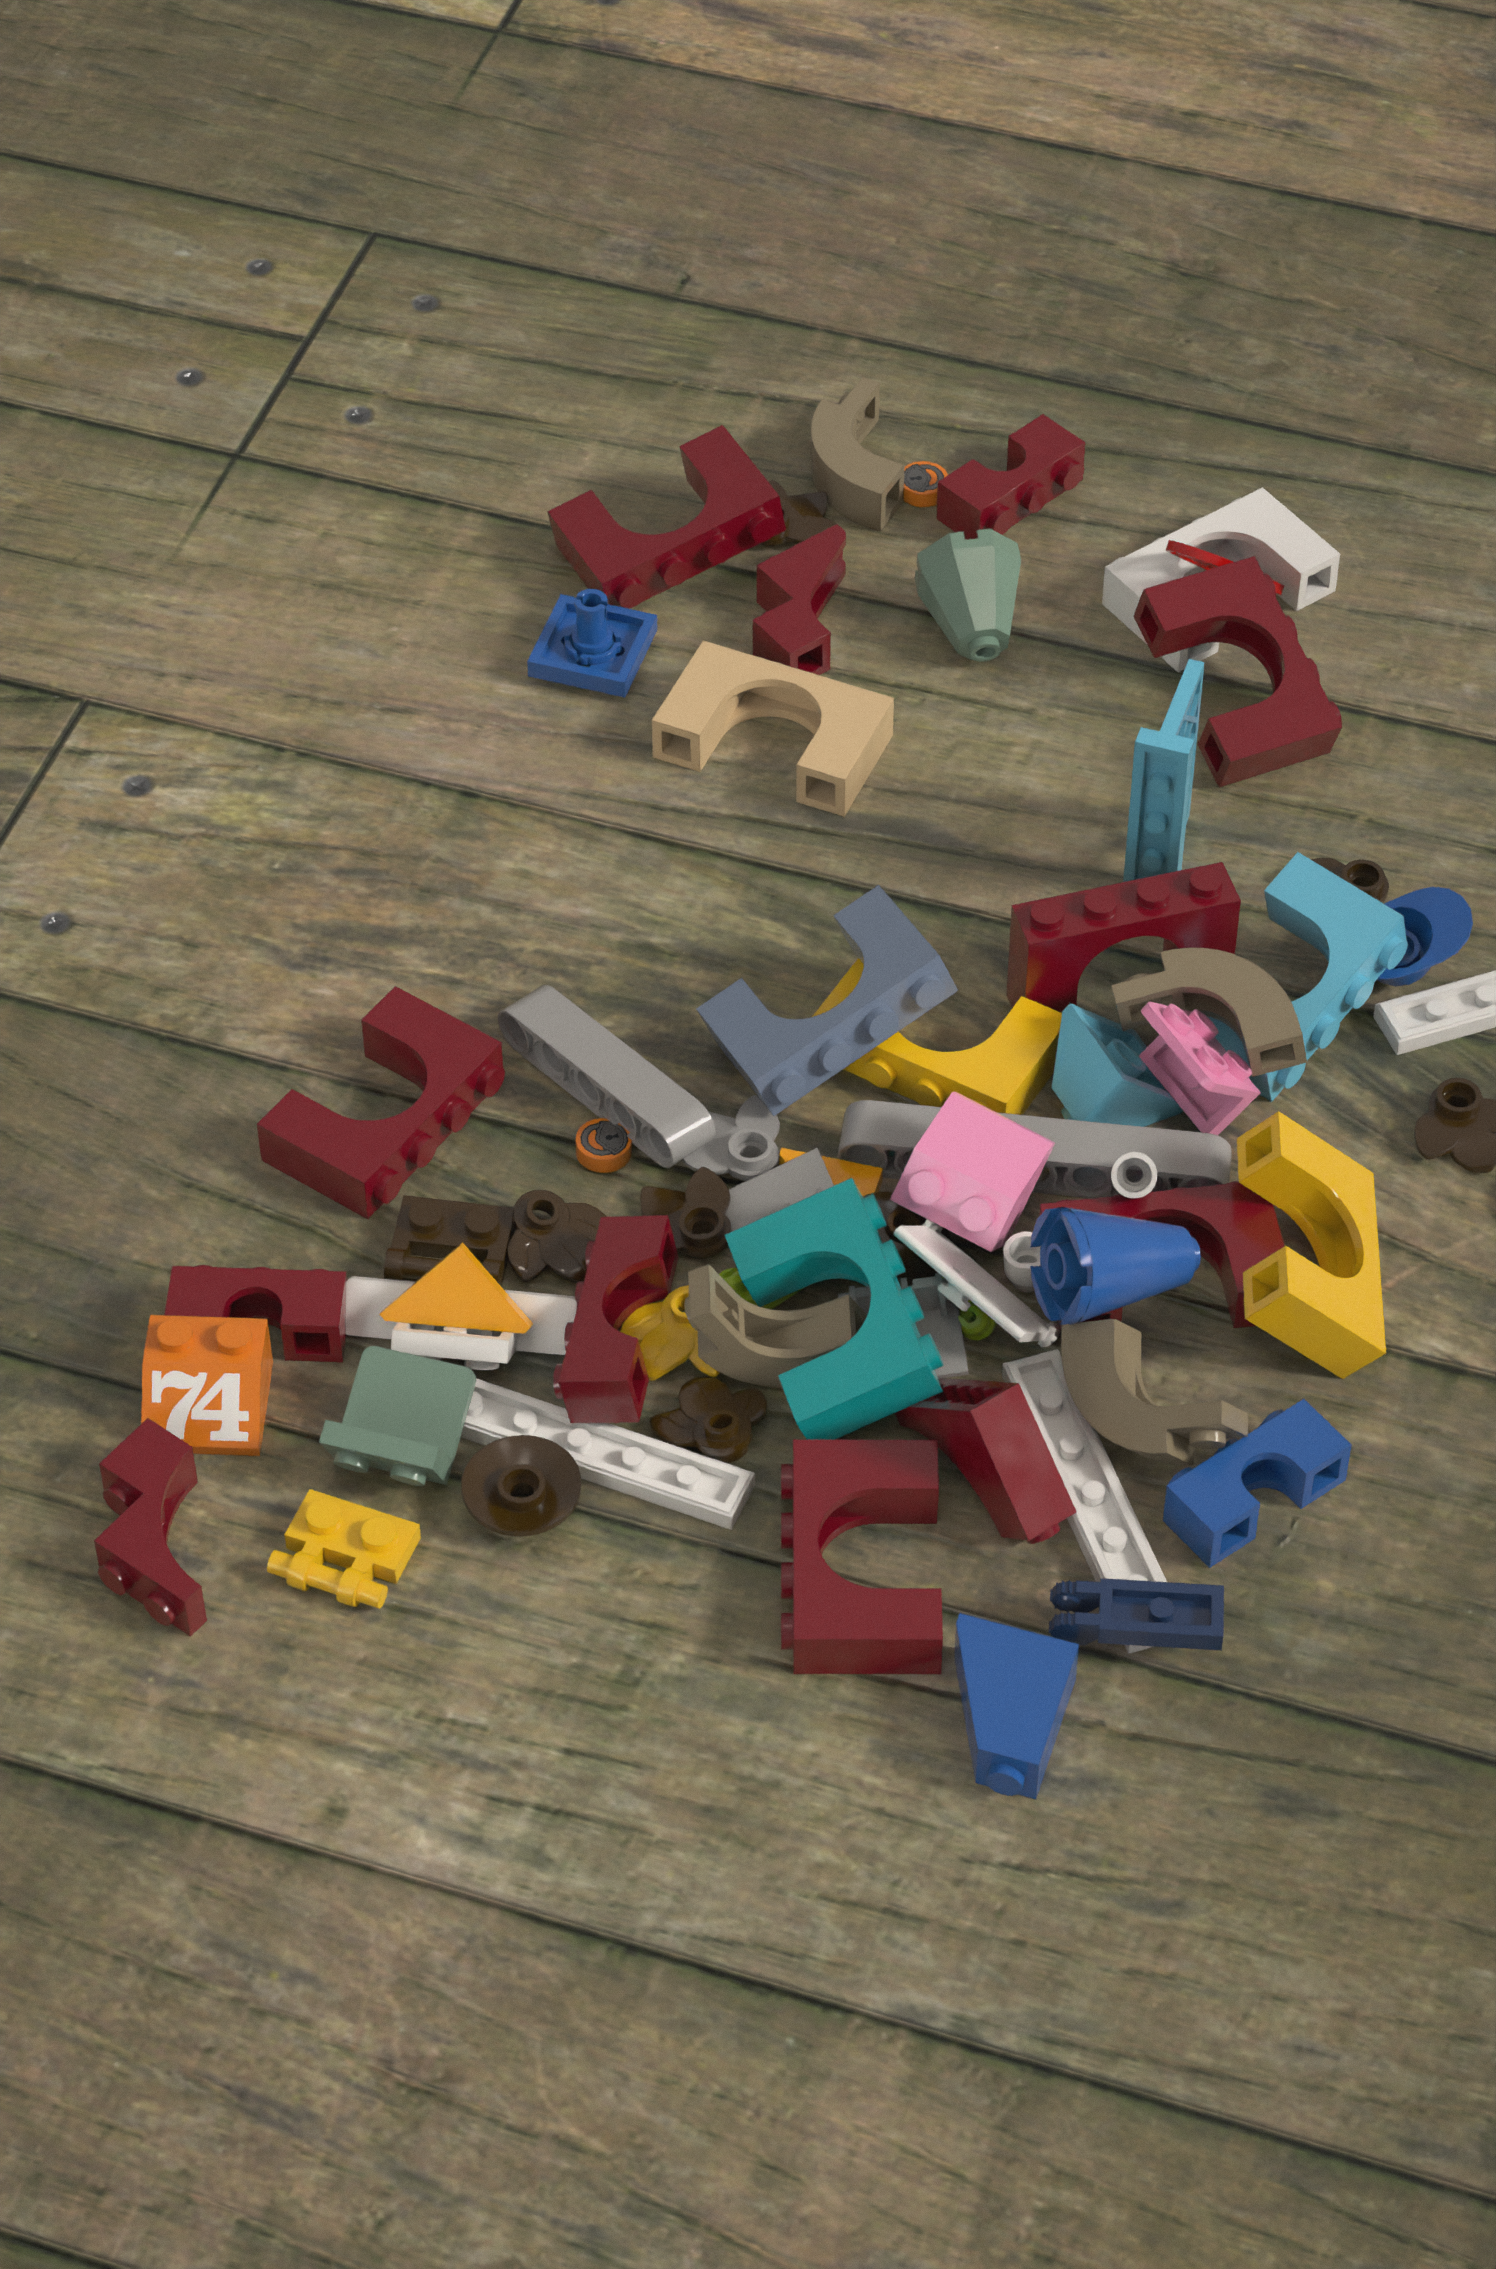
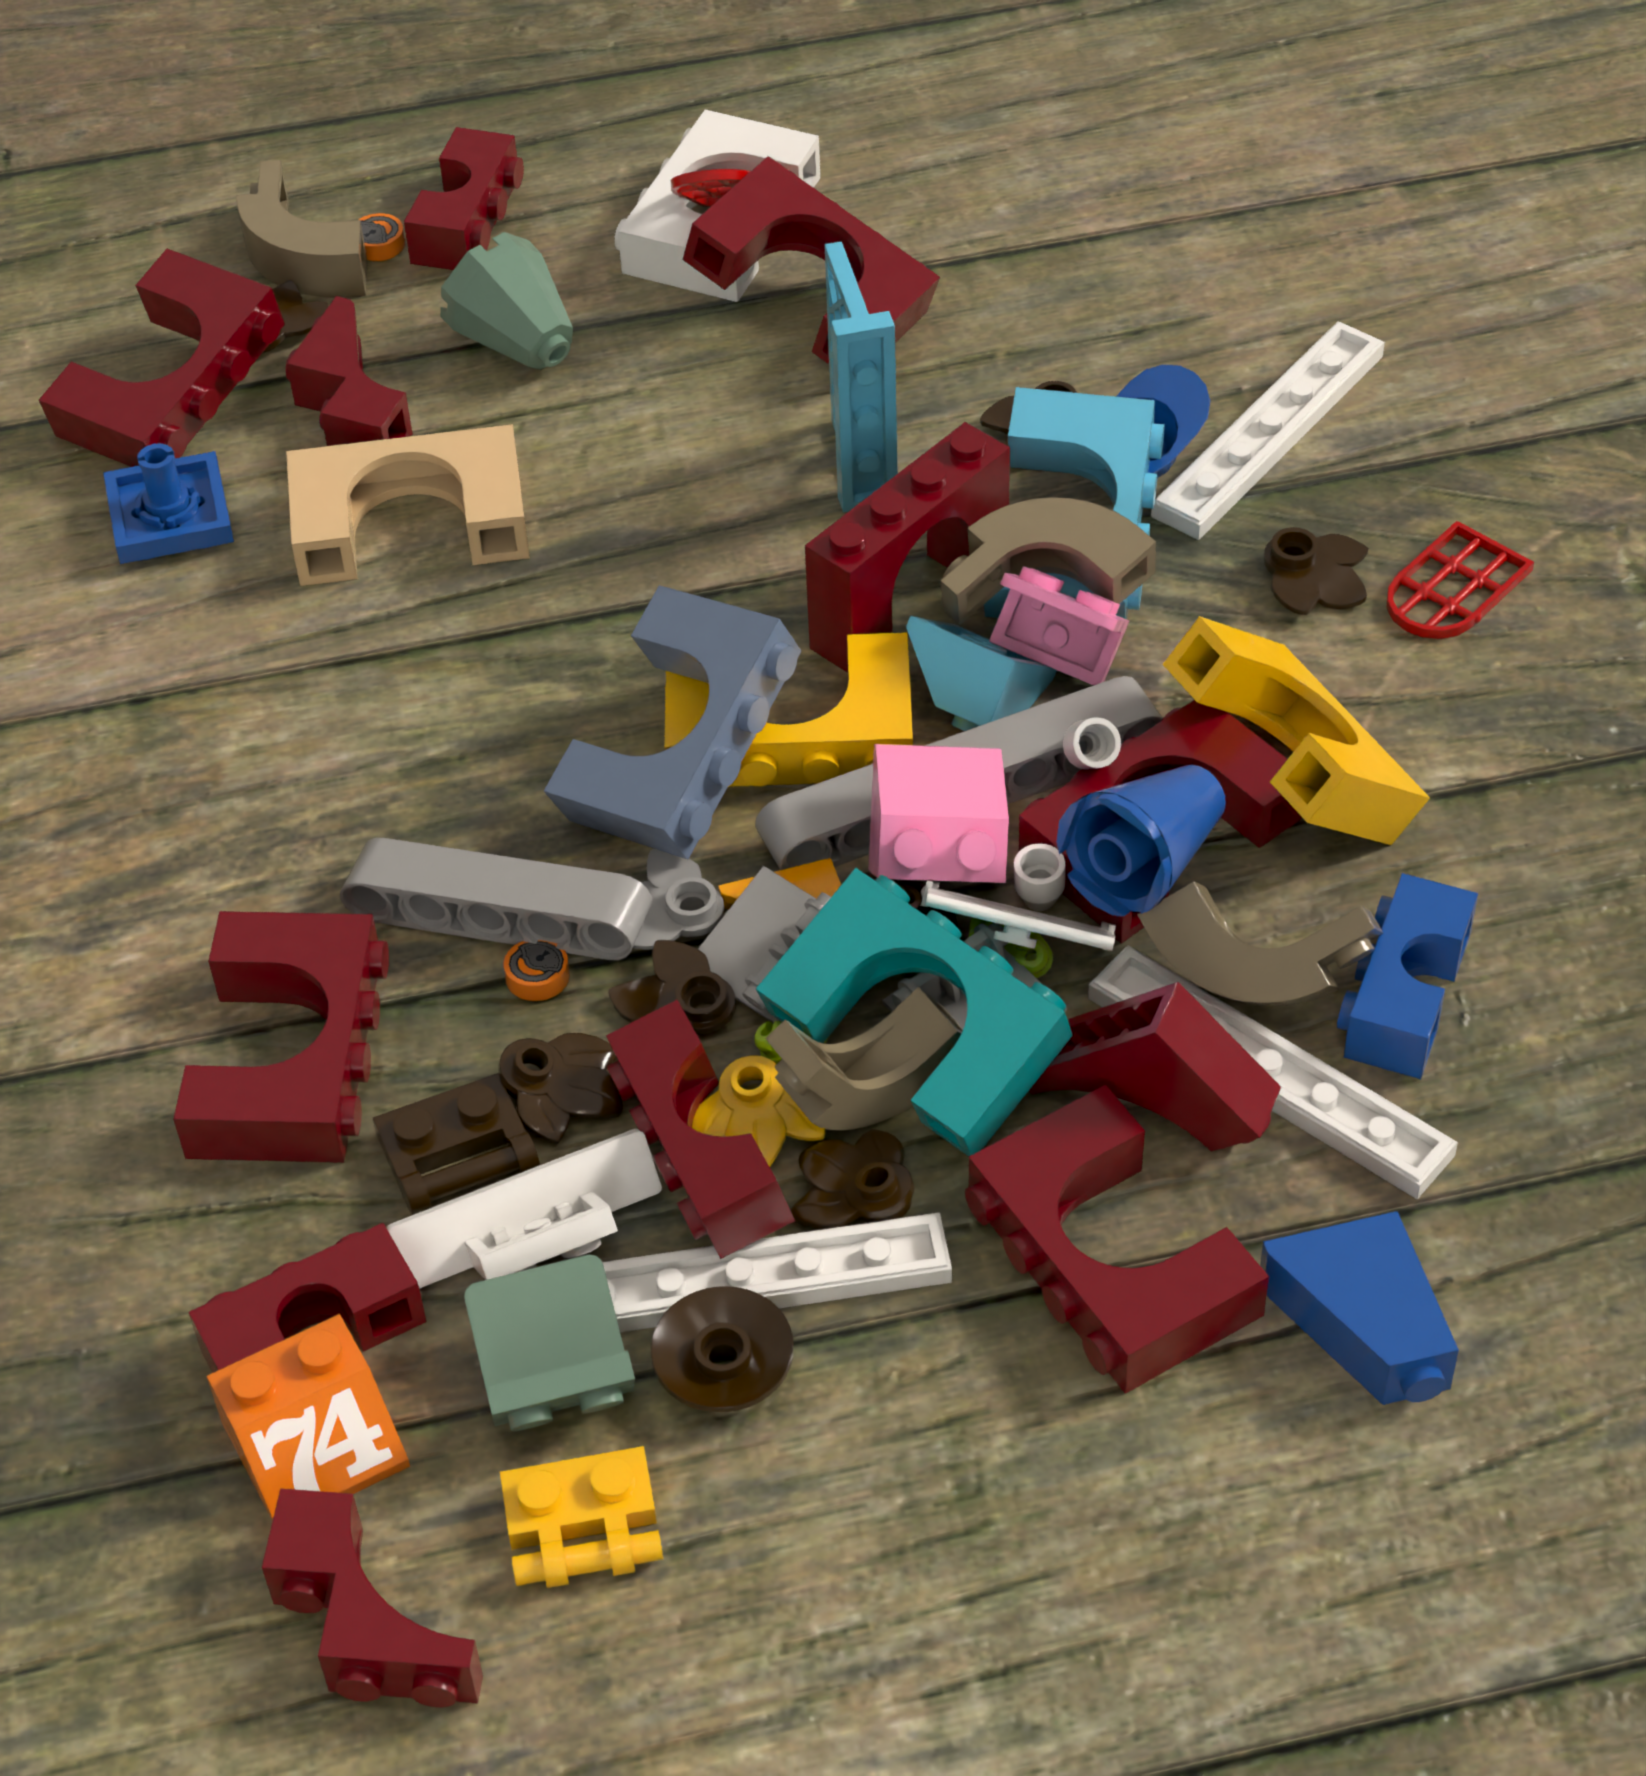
camera: 30 degrees left, 0 degrees up
light orange tile [379,1242,533,1334] -> none
dark blue hinge [1049,1578,1224,1651] -> none

